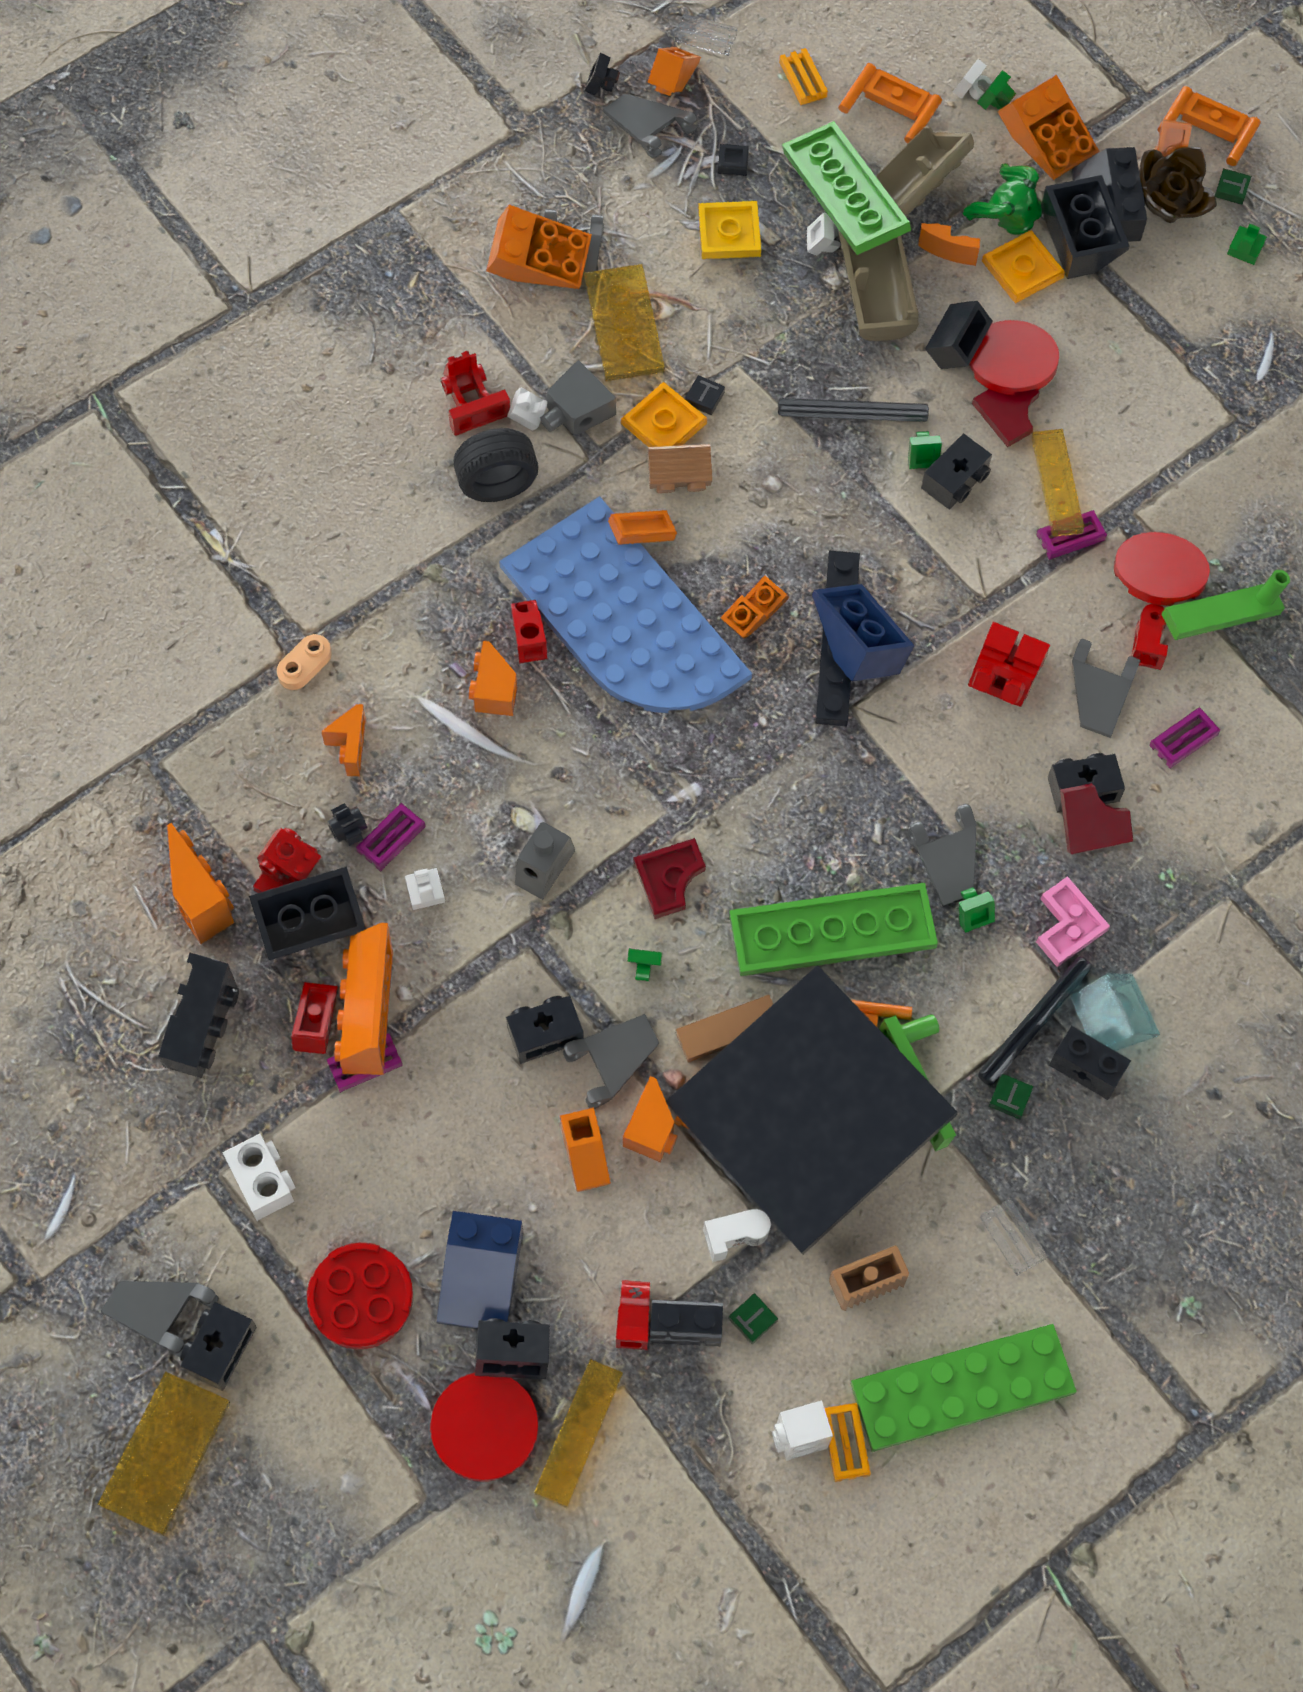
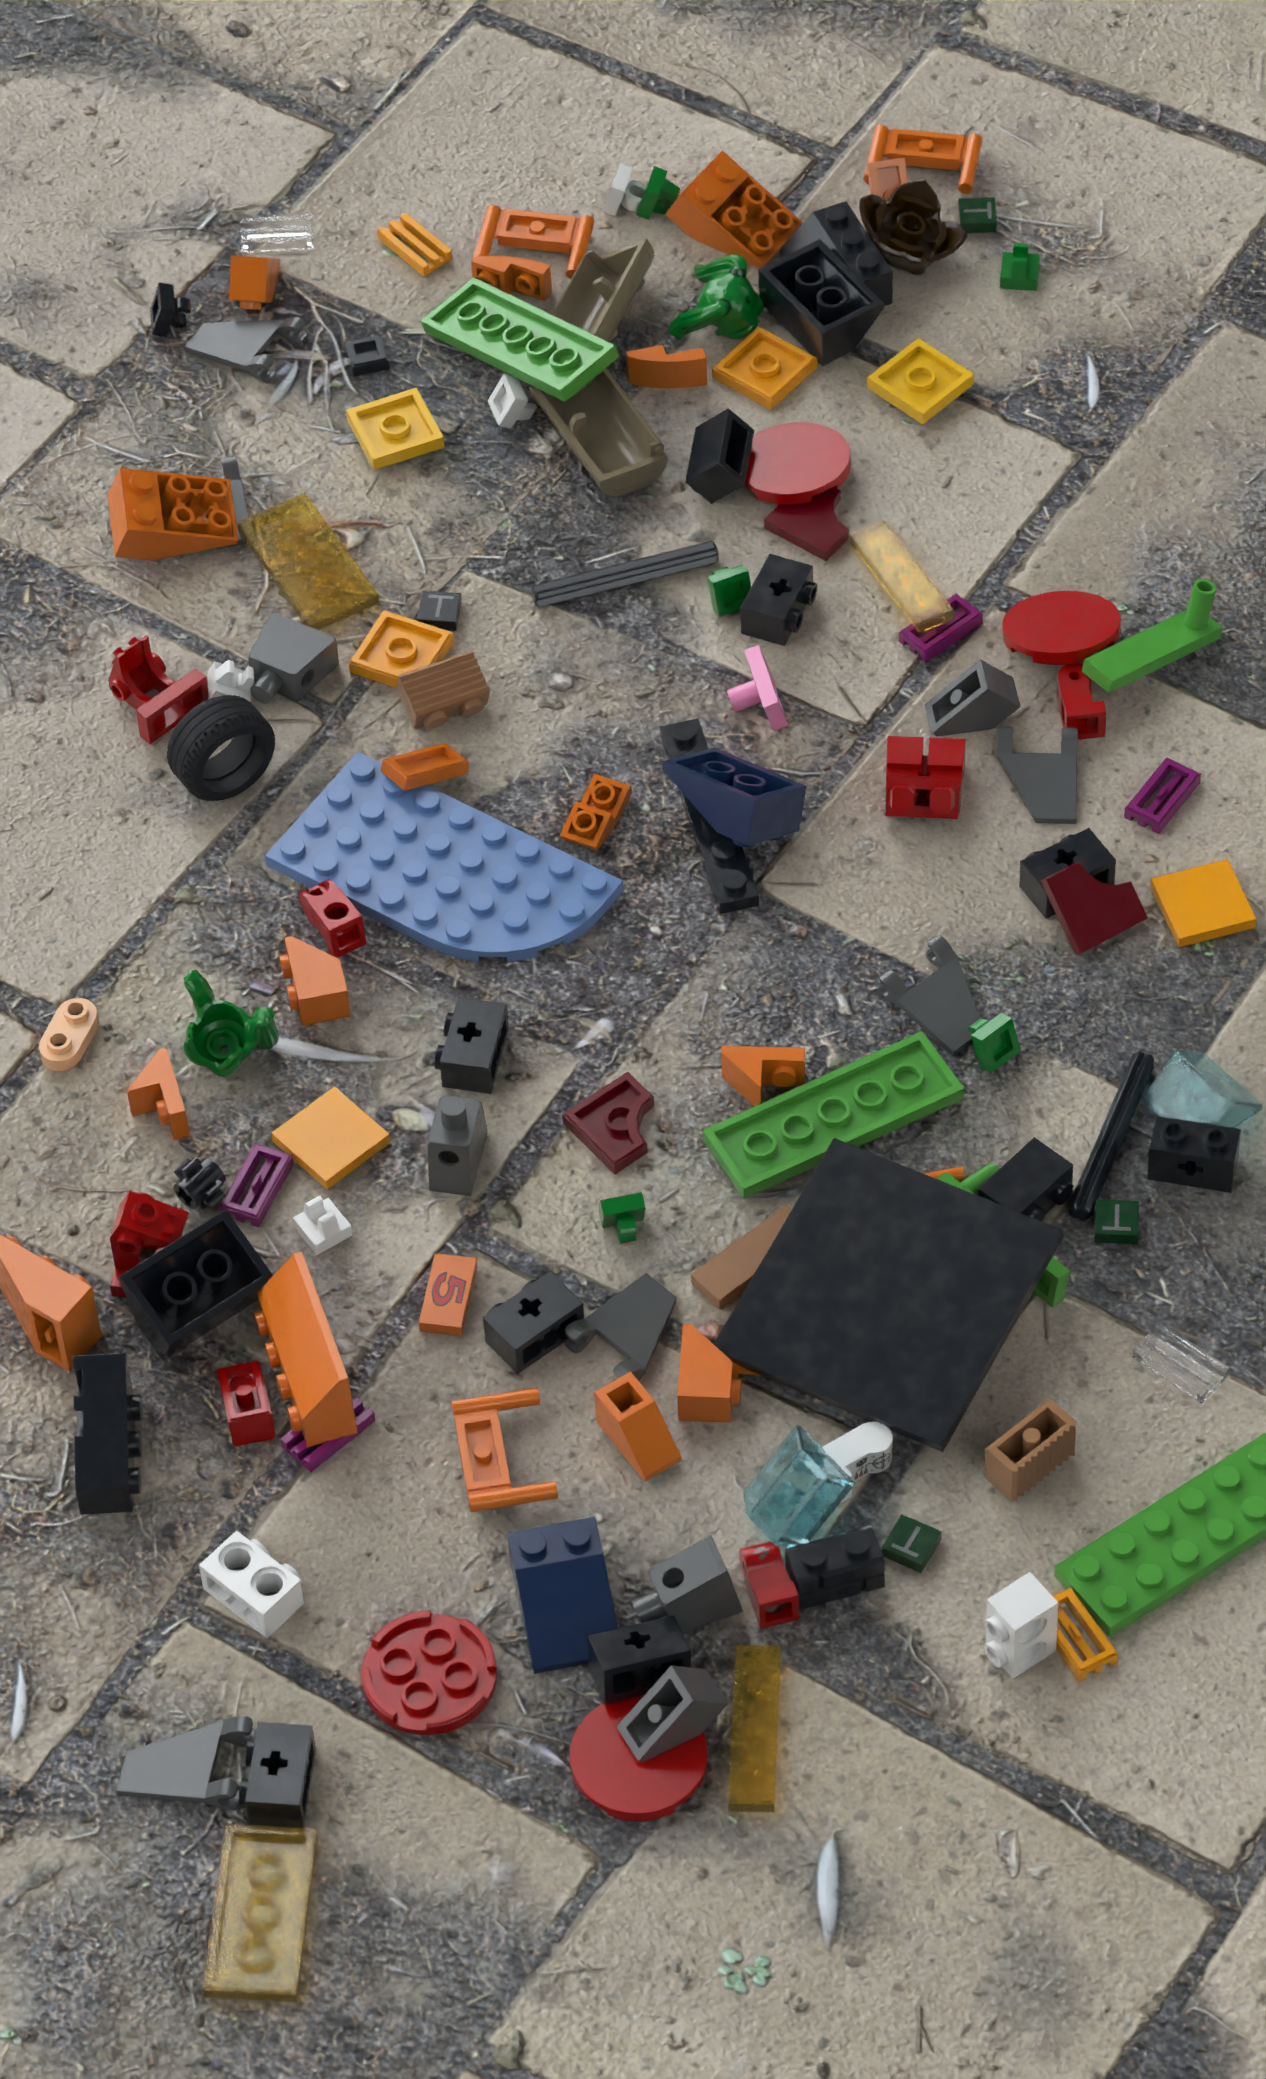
camera: 15 degrees left, 15 degrees down
bright pink plate [1036,876,1110,967] -> none
none -> green hair [184,970,279,1077]
none -> light orange tile [271,1086,391,1190]
none -> orange tile [419,1253,478,1336]
none -> black brick [435,997,509,1094]
none -> orange plate [451,1387,558,1512]
none -> orange slope [471,256,552,301]
none -> dark grey slope [617,1665,728,1762]
none -> dark grey torso [631,1536,743,1633]
none -> orange slope [721,1045,806,1107]
none -> bright pink tile [727,645,788,731]
none -> clear light blue slope [743,1425,856,1548]
none -> yellow plate [867,338,974,425]
none -> dark grey slope [925,659,1021,737]
none -> black piece [978,1137,1074,1221]
none -> light orange tile [1150,859,1256,948]

